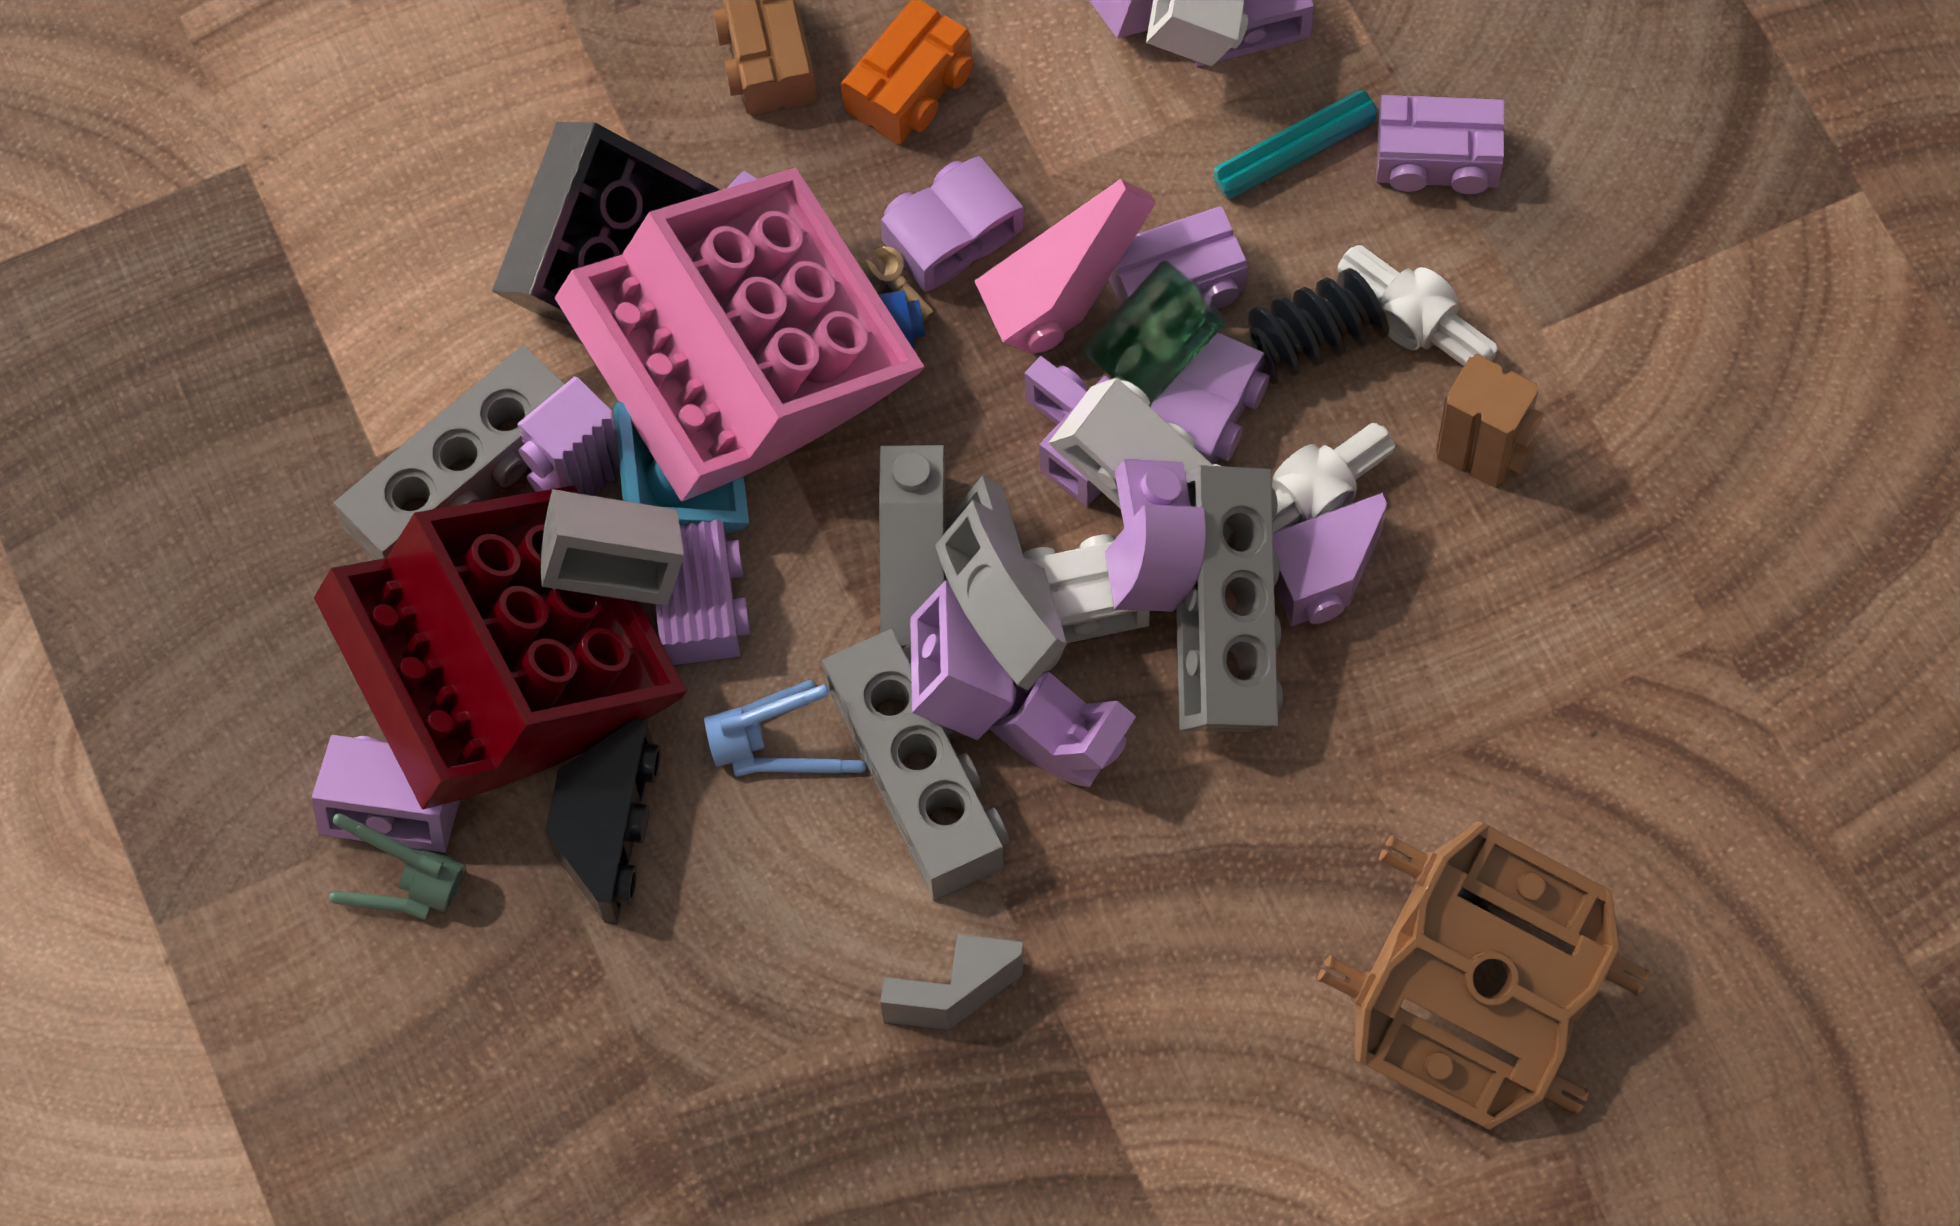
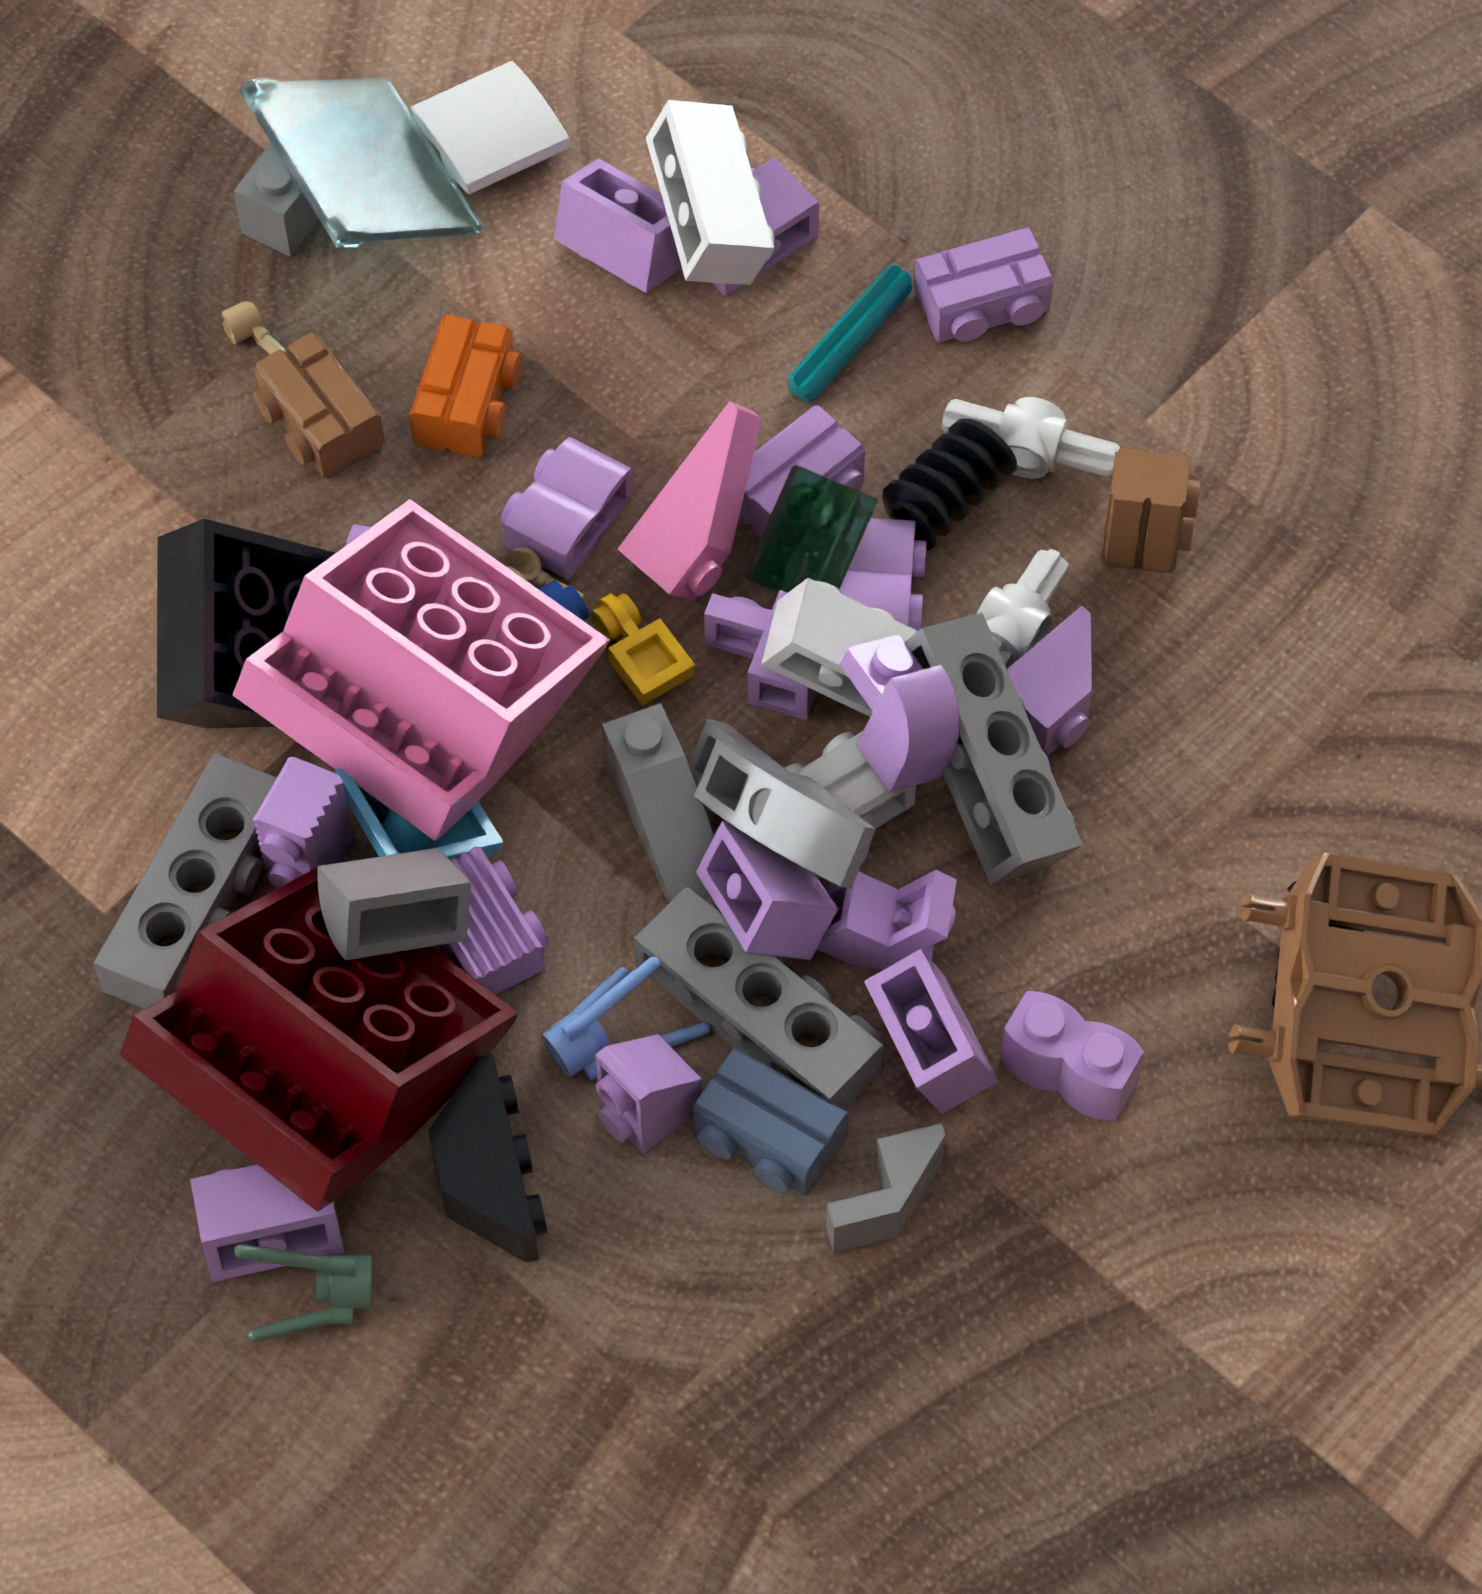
camera: 25 degrees left, 5 degrees down
none -> yellow plate [590,593,695,706]
none -> lavender slope [595,1034,702,1155]
none -> sand blue brick [693,1048,849,1196]
none -> lavender brick [864,949,999,1114]
none -> lavender brick [1000,991,1144,1121]

